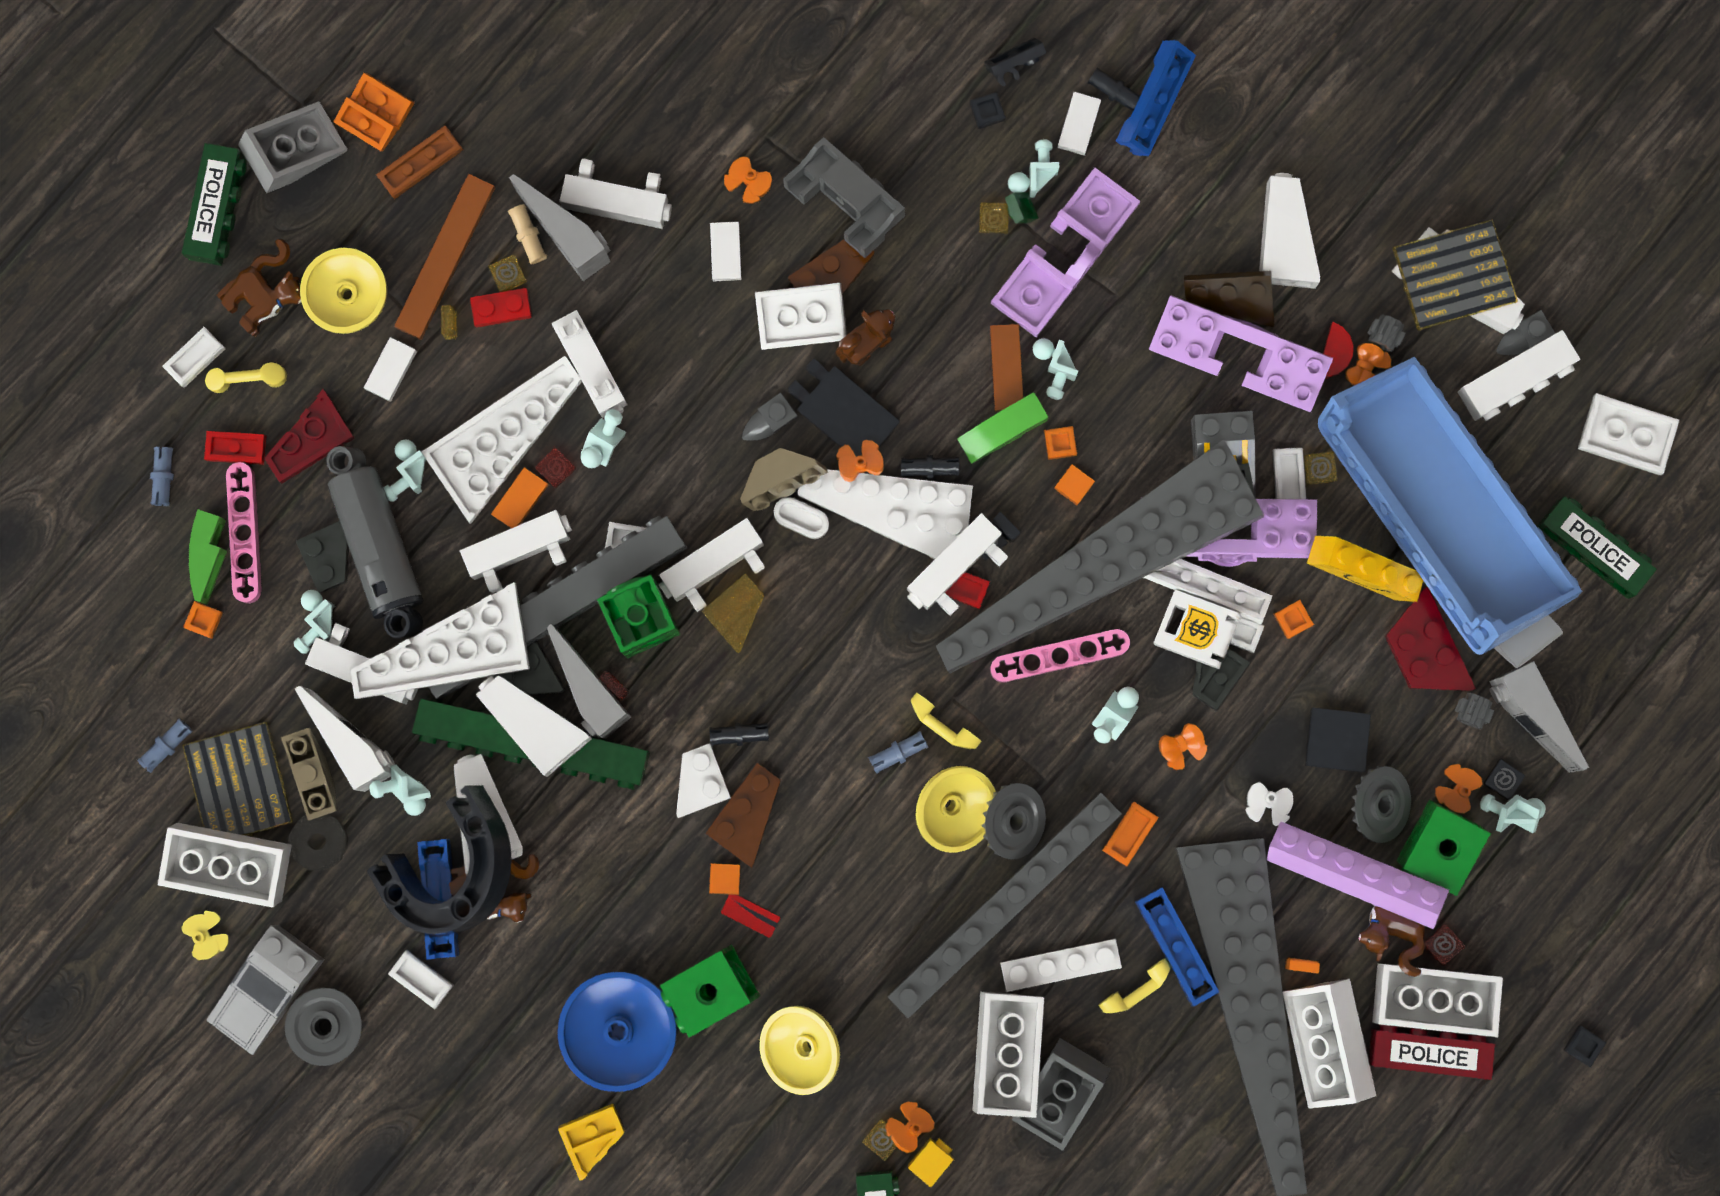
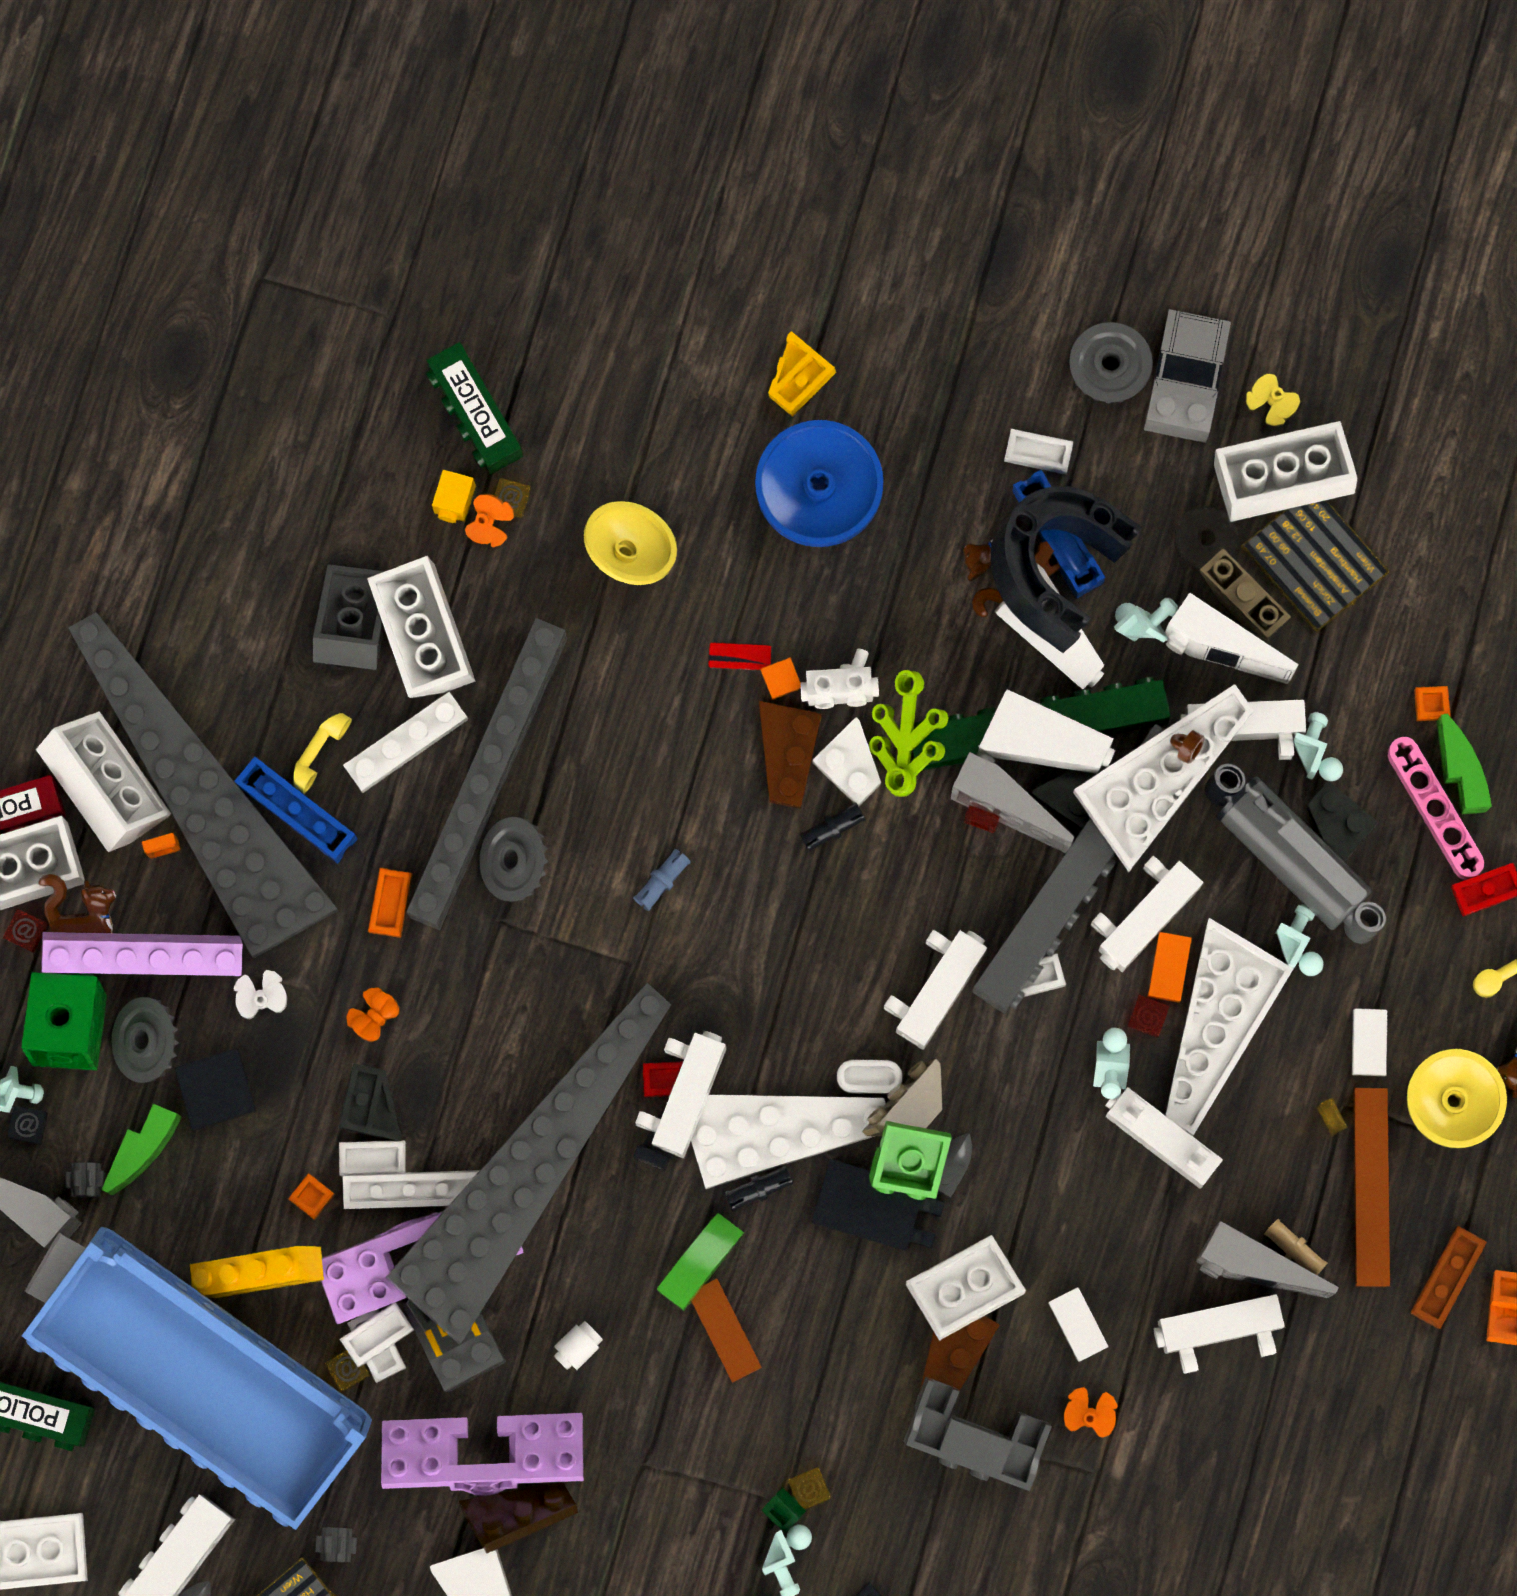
camera: 155 degrees right, 5 degrees down
sand blue pin [137,718,193,773] -> none
dark red wing [264,389,355,484] -> none
red plate [470,288,532,328] -> none
clear yellow tile [488,255,527,292] -> none
green brick [597,574,680,658] -> none
green brick [660,945,761,1038] -> none
clear yellow wing [701,573,764,653] -> none
reddish brown animal [835,309,896,366] -> none
orange piece [836,440,884,482] -> none
light yellow bar [911,693,981,749] -> none
light yellow dish [916,766,996,853] -> none
bright pink beam [990,629,1130,683] -> none
lavender plate [991,168,1141,338] -> none
light aqua piece [1033,338,1078,400] -> none
orange tile [1044,426,1077,460] -> none
orange tile [1054,464,1095,505] -> none
light aqua piece [1092,687,1139,743] -> none
white container [1154,589,1241,669] -> none
red tile [1323,322,1353,379] -> none
orange piece [1345,343,1391,386] -> none
dark red wing [1385,587,1476,691] -> none
orange piece [1435,764,1482,814] -> none
none -> bright green slope [101,1104,182,1196]
none -> white tile [340,1302,414,1367]
none -> white brick [554,1321,603,1370]
none -> white brick [800,649,879,709]
none -> lime plant [869,670,948,797]
none -> bright green plate [869,1121,952,1200]
none -> reddish brown tile [1170,730,1205,764]

